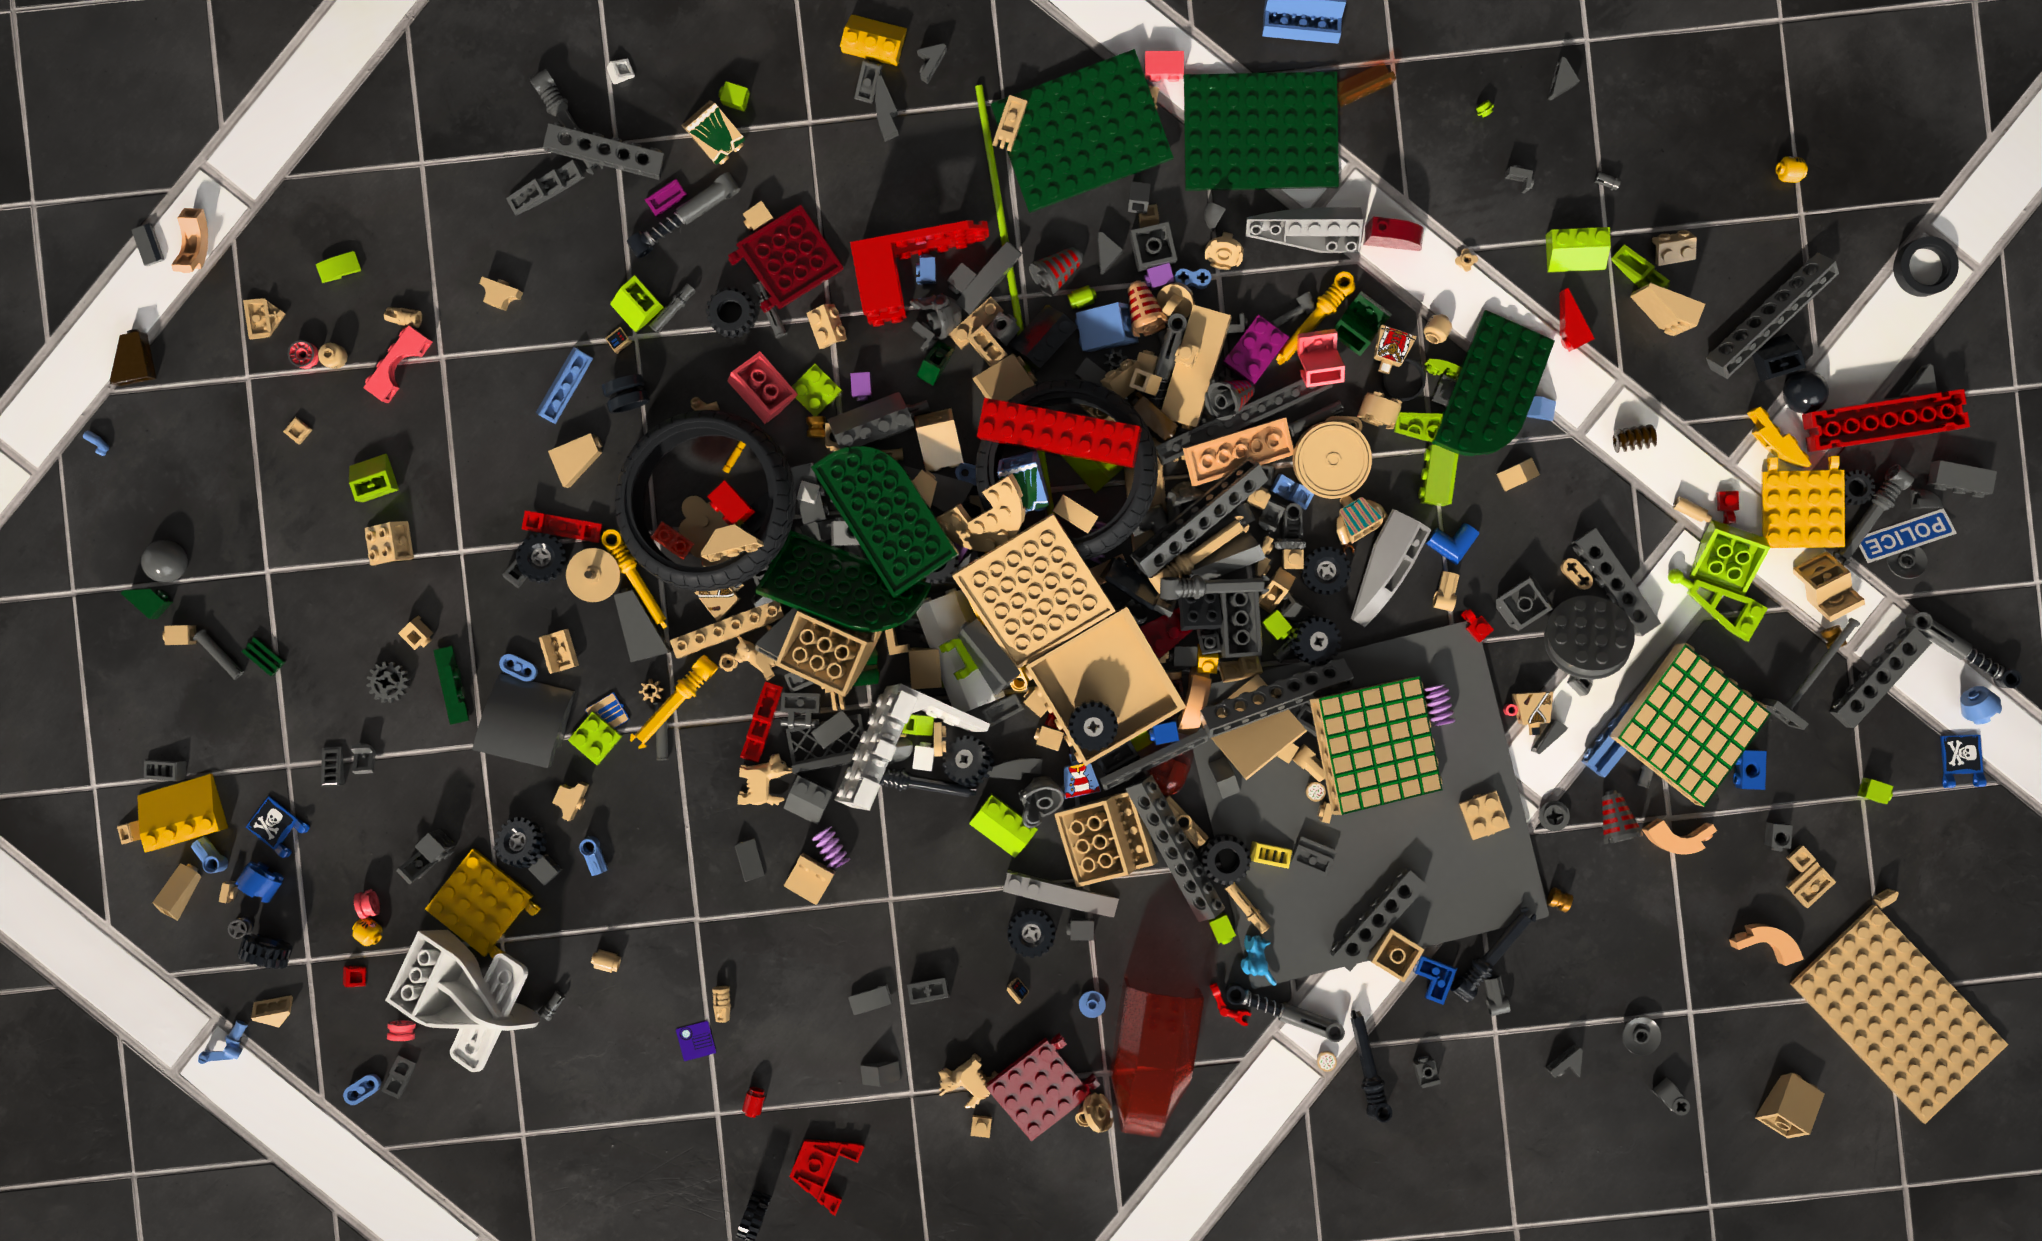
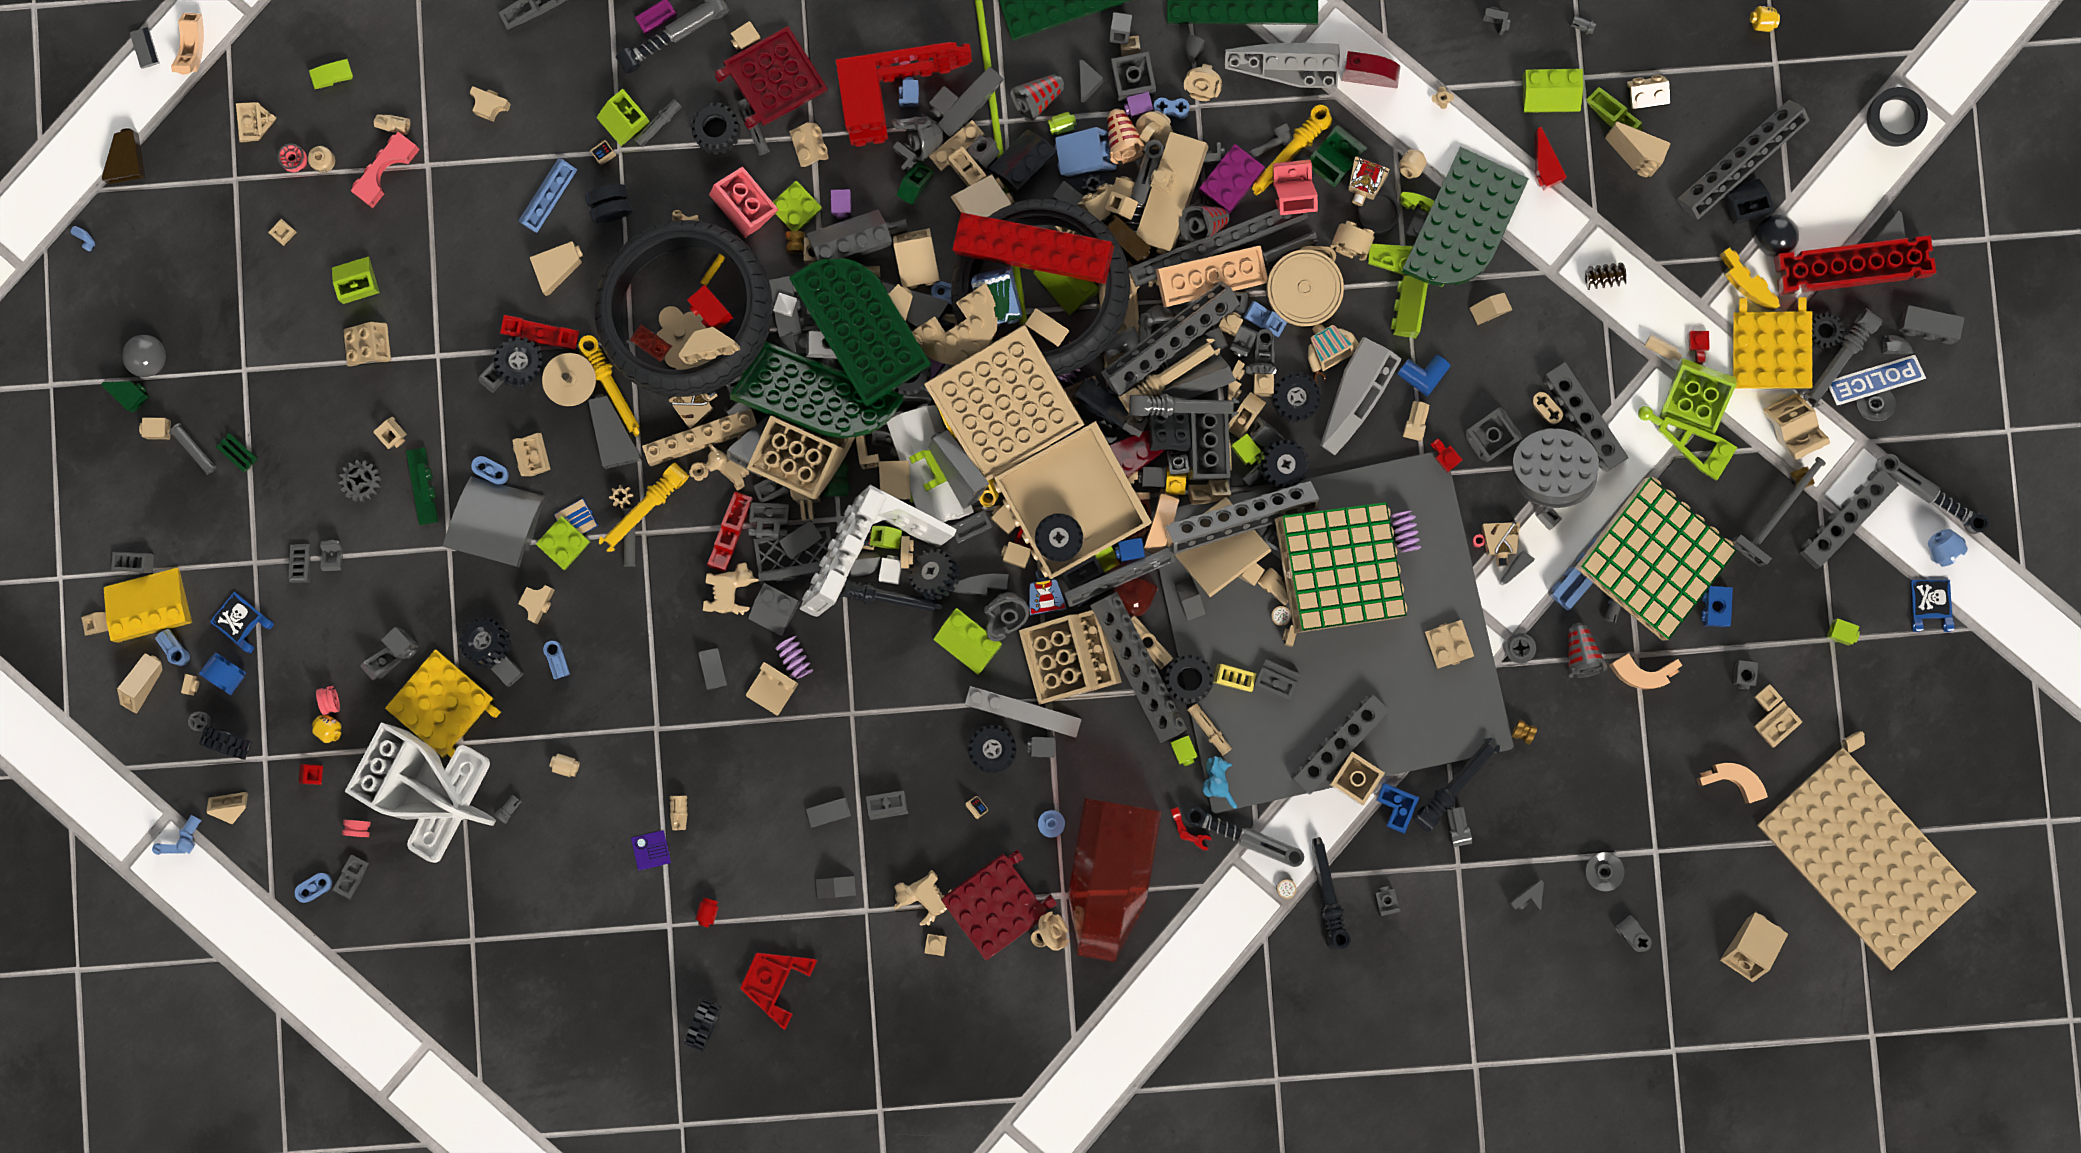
camera: 10 degrees right, 5 degrees down
medium blue slope [1527,396,1556,421] -> none

